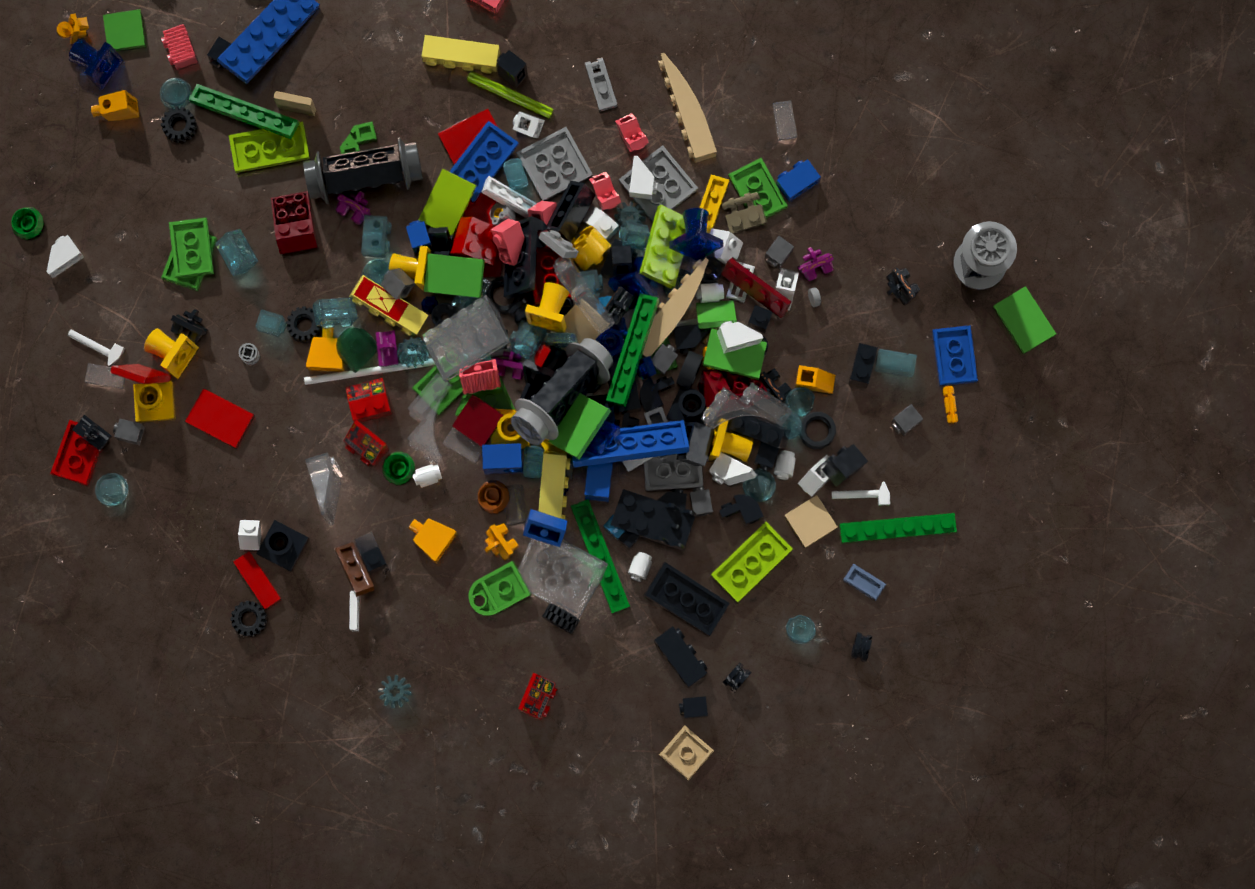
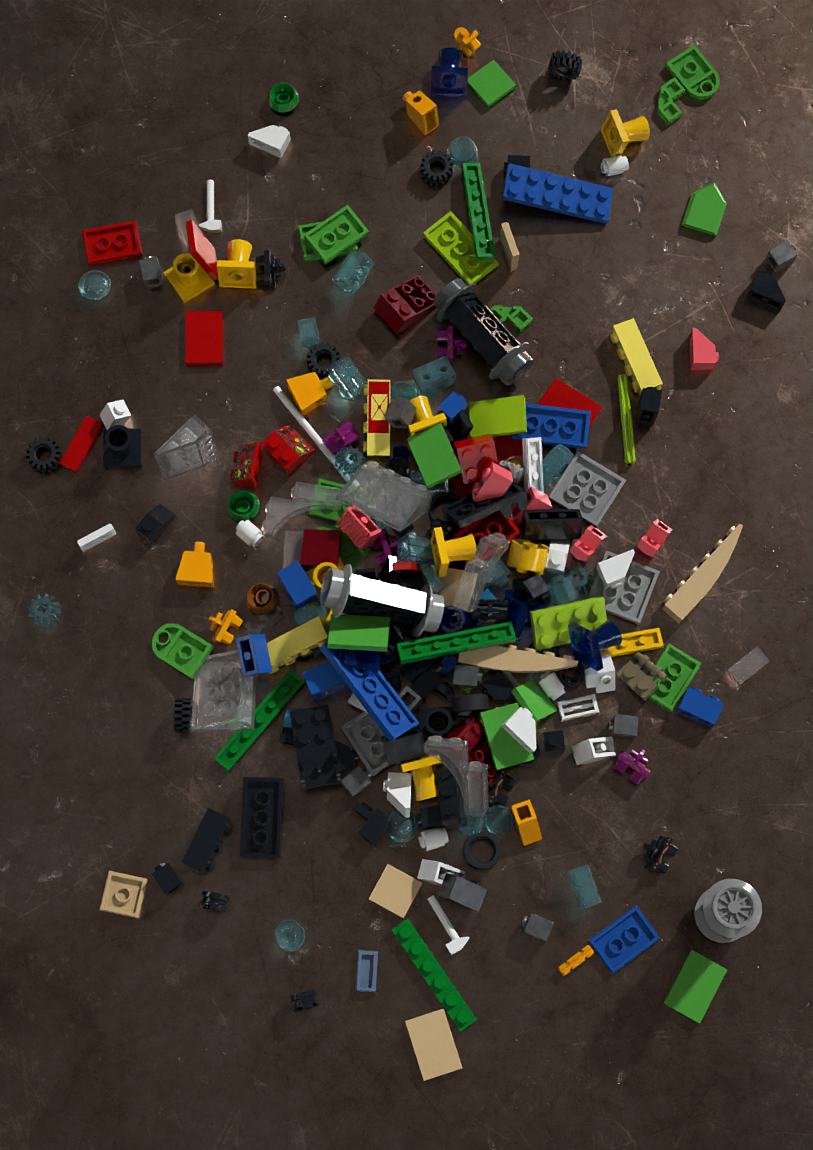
camera: 60 degrees right, 5 degrees down
black hips [72,415,112,451] -> none
coral brick [161,24,198,70] -> none
light grey wheel [238,343,260,365] -> none
reddish brown plate [335,542,374,597] -> none
clear green tile [336,328,378,373] -> none
white brick [513,112,545,138] -> none
slope [518,673,558,720] -> none
light grey plate [539,230,579,258] -> none
light grey plate [584,58,617,112] -> none
white brick [628,552,652,582] -> none
lime plate [711,522,793,603] -> none
dark red plate [721,258,791,318] -> none
light grey tile [808,287,821,307] -> none
black brick [848,343,878,388] -> none
none -> tan tile [405,1008,462,1081]

